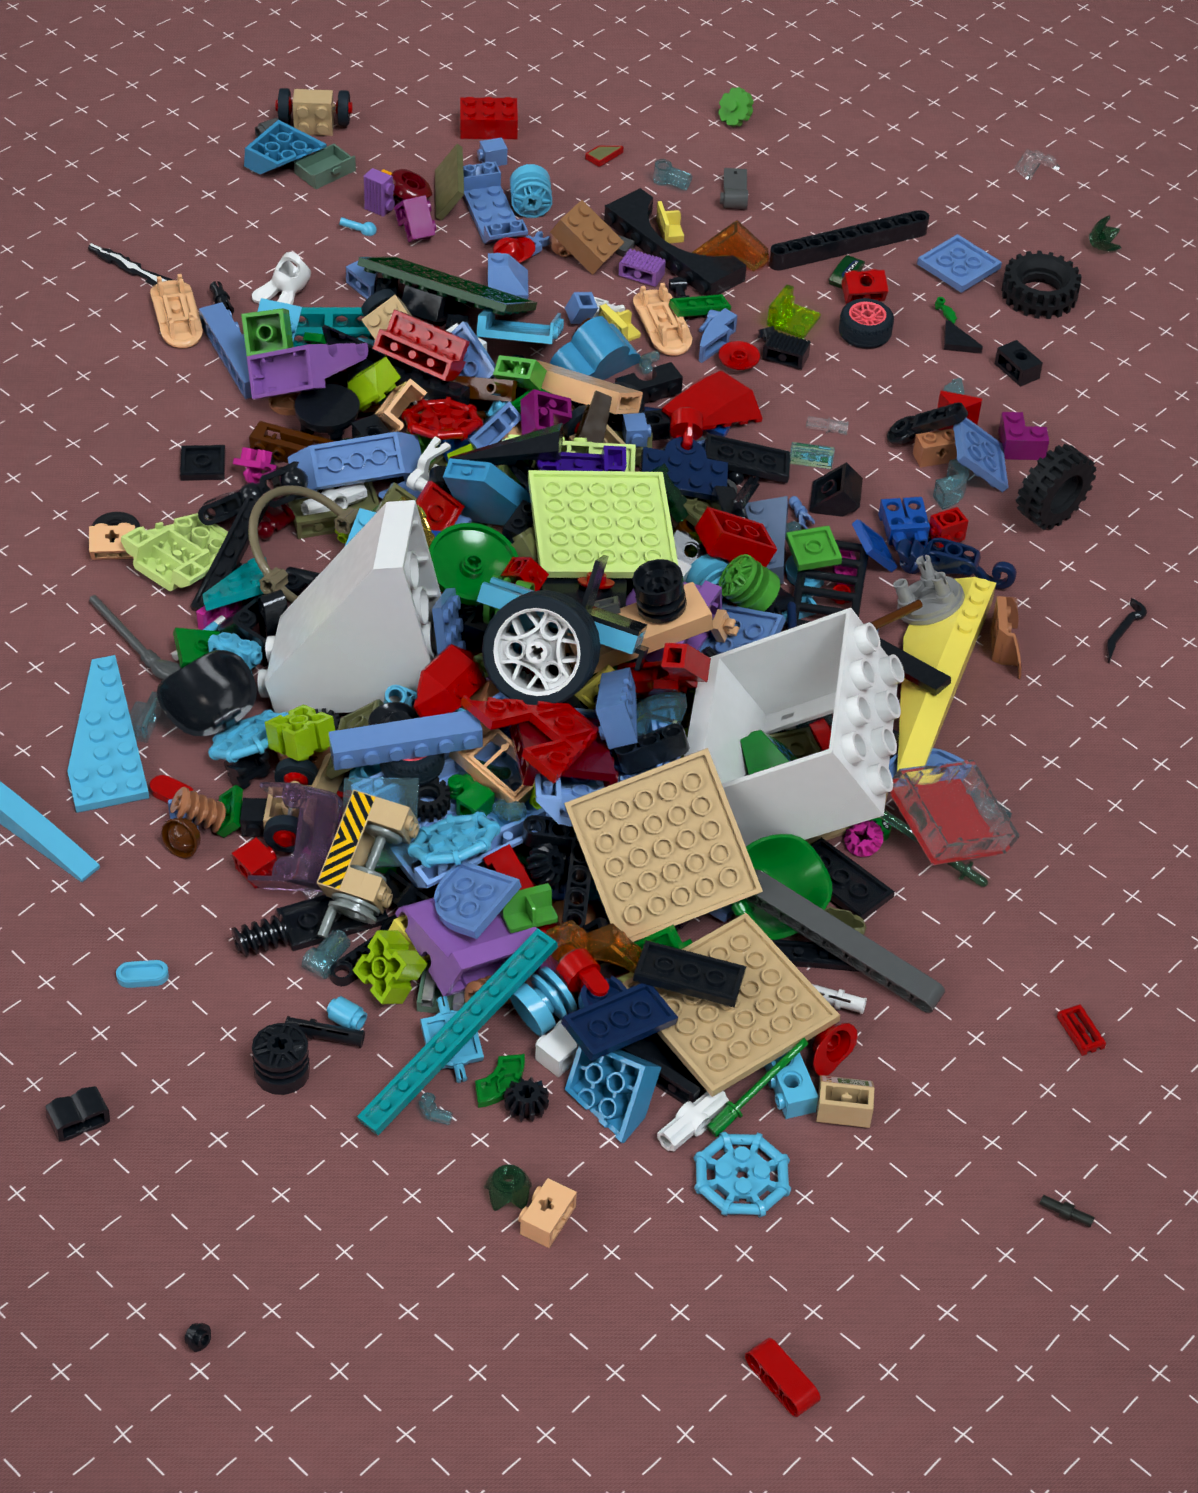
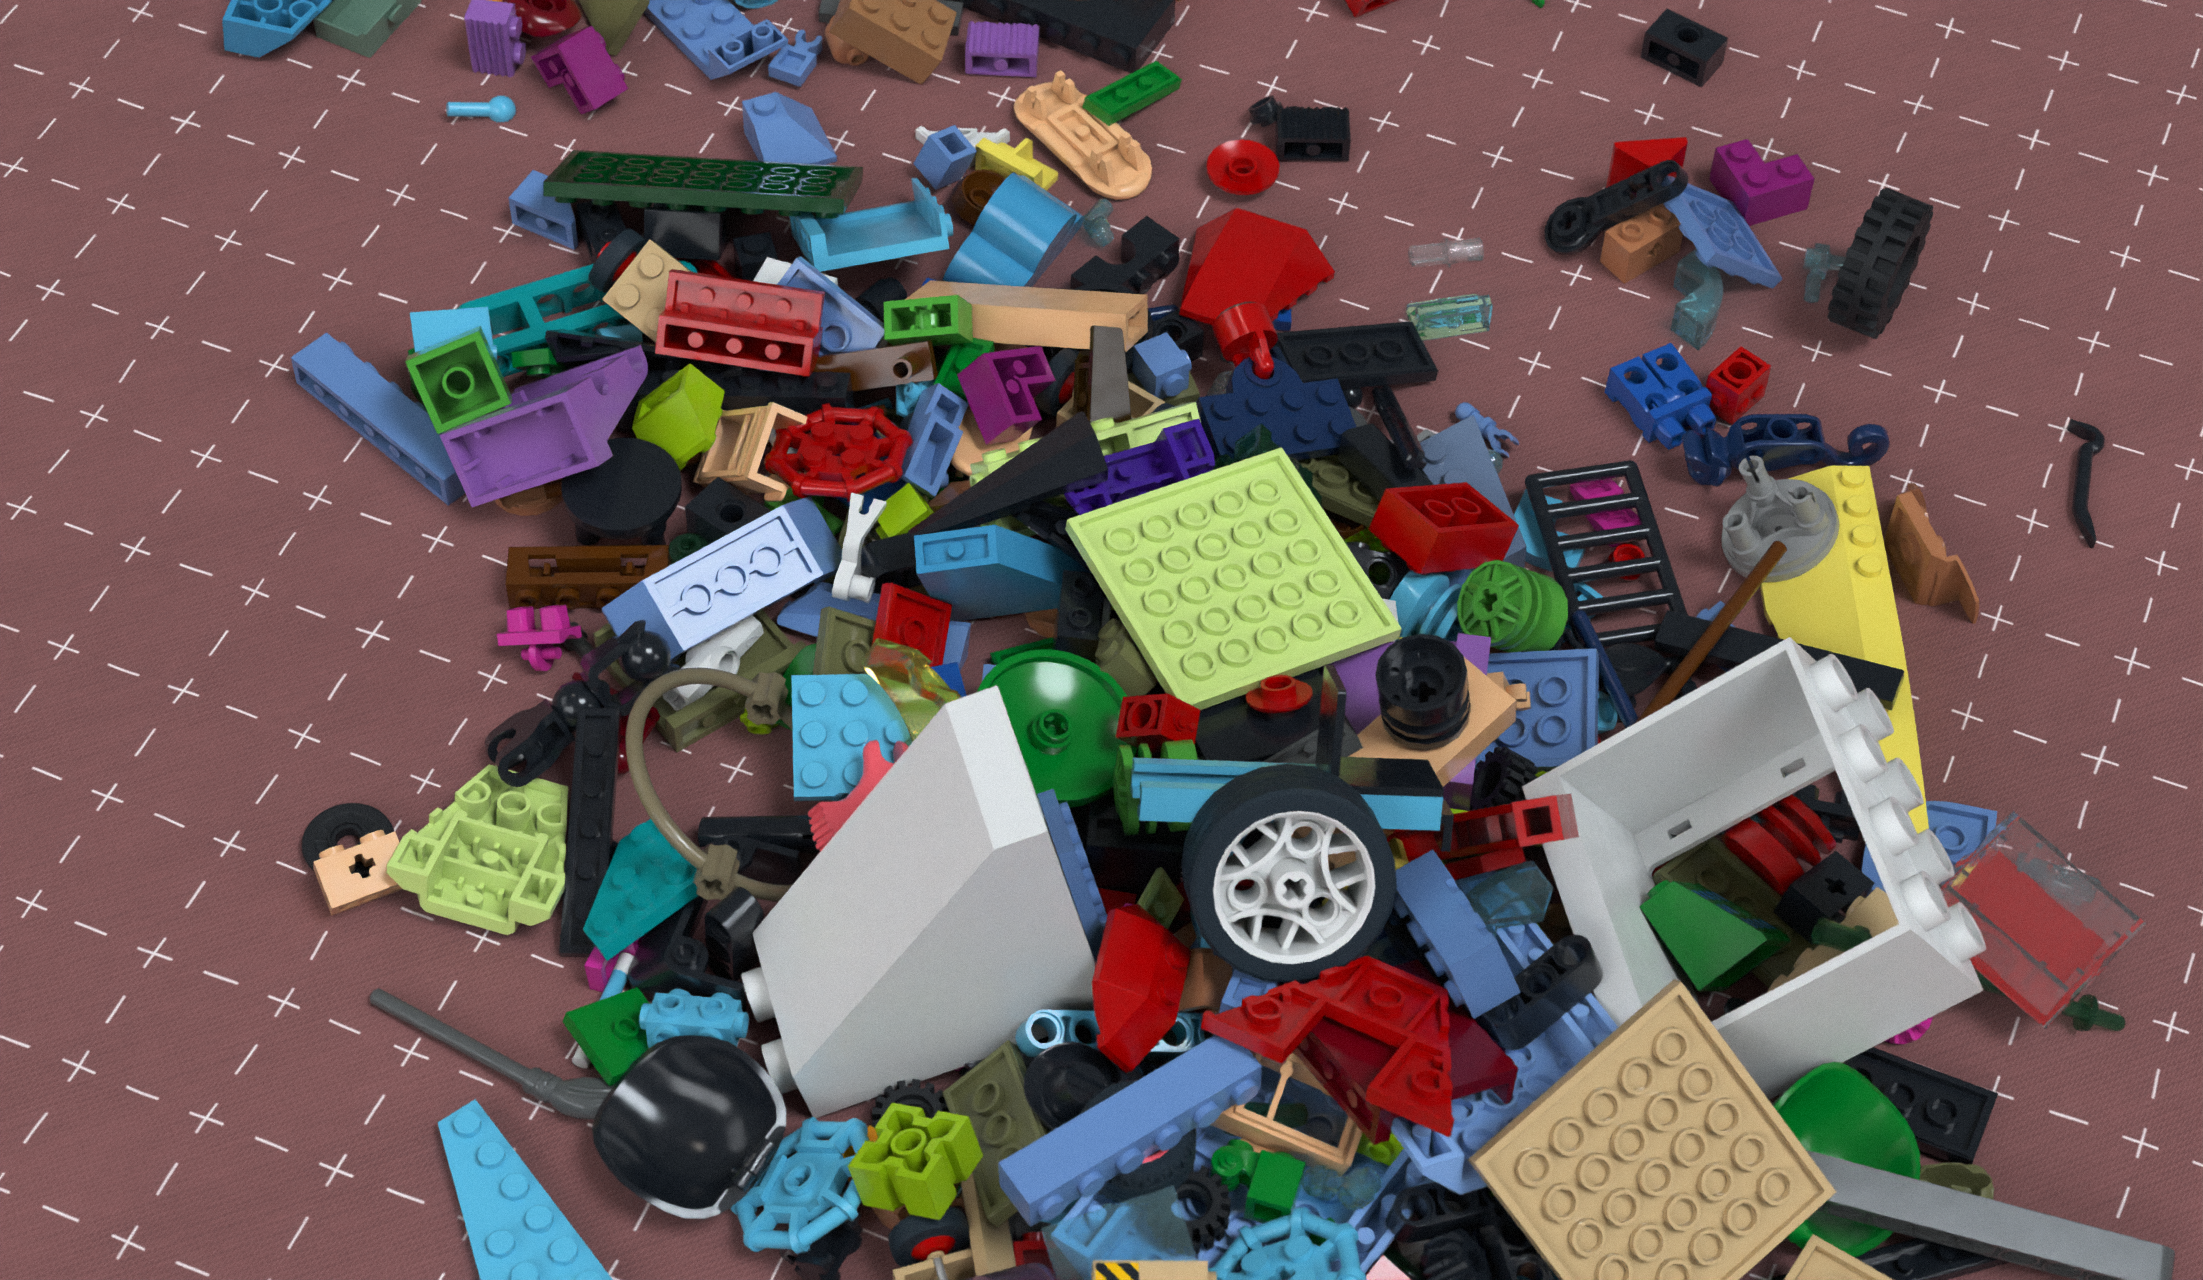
camera: 20 degrees left, 5 degrees up
black sword [88,243,173,286] -> none
clear light blue panel [130,691,163,743] -> none
light nougat piece [150,274,203,348] -> none
black tile [180,445,226,481] -> none
black pin [209,281,234,314] -> none
white piece [252,252,311,305] -> none
red piece [493,237,536,263] -> none
black bar [669,277,690,298] -> none
medium blue hand [698,310,719,333] -> none
medium blue slope [699,308,737,363] -> none
clear neon green bracket [767,284,821,339] -> none
bright green plate [786,526,842,571] -> none
black slope [809,462,863,517] -> none
black wheel [839,298,894,349] -> none
blue tile [852,519,897,572] -> none
black tile [944,320,983,353] -> none
clear light blue tile [944,378,965,395] -> none

